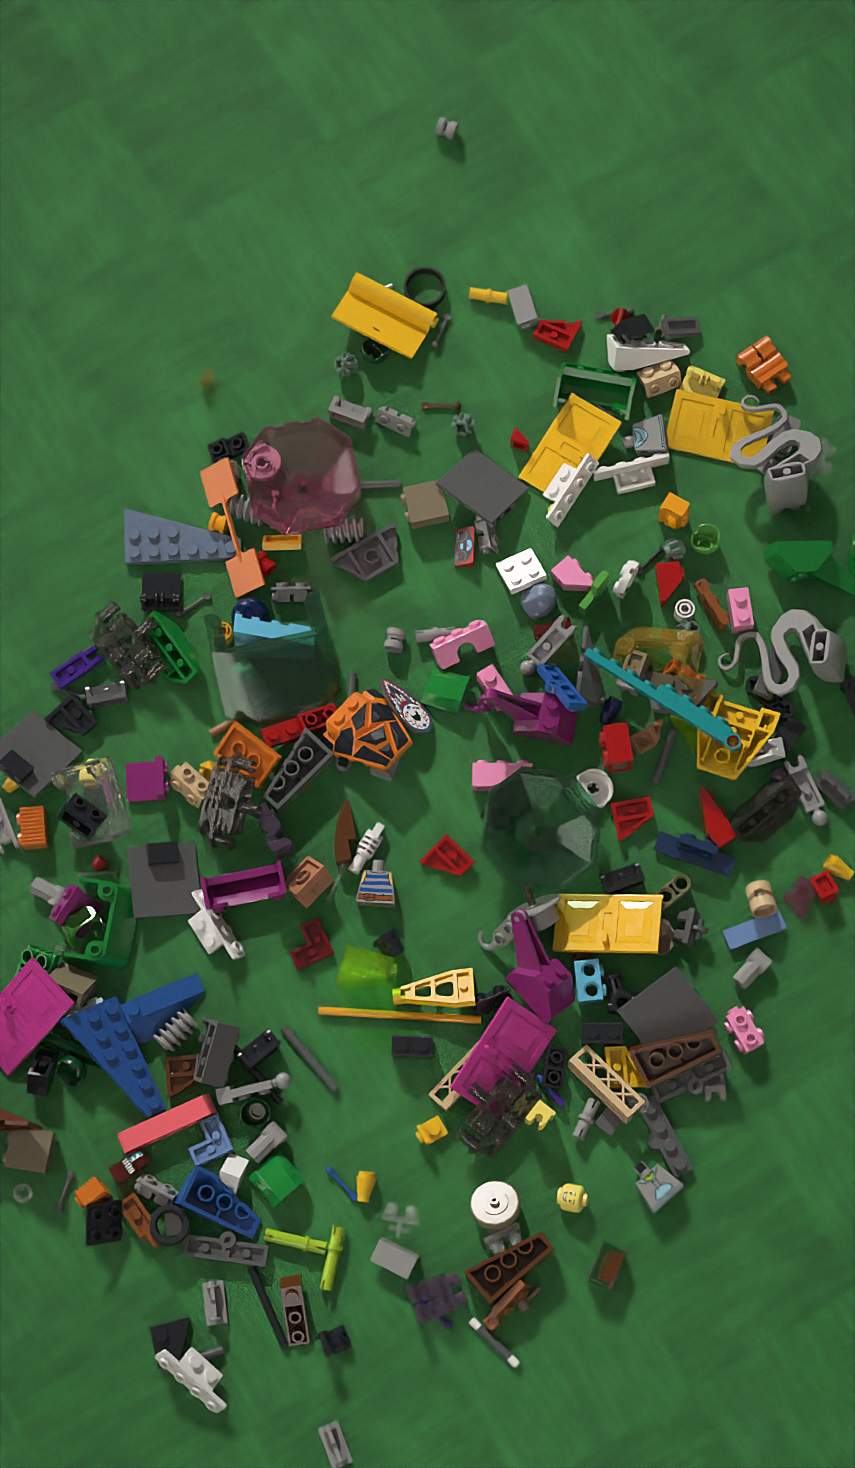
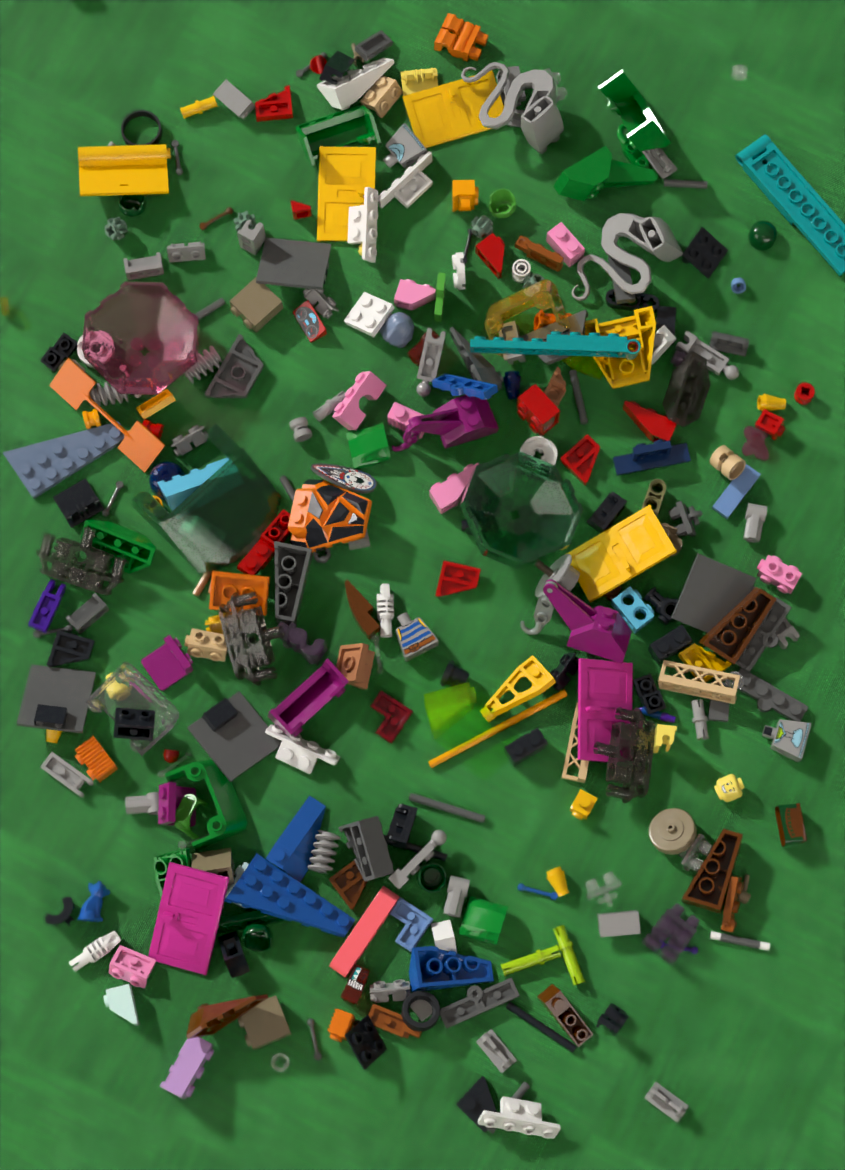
camera: 35 degrees left, 0 degrees up
none -> light grey hinge [237,220,266,255]

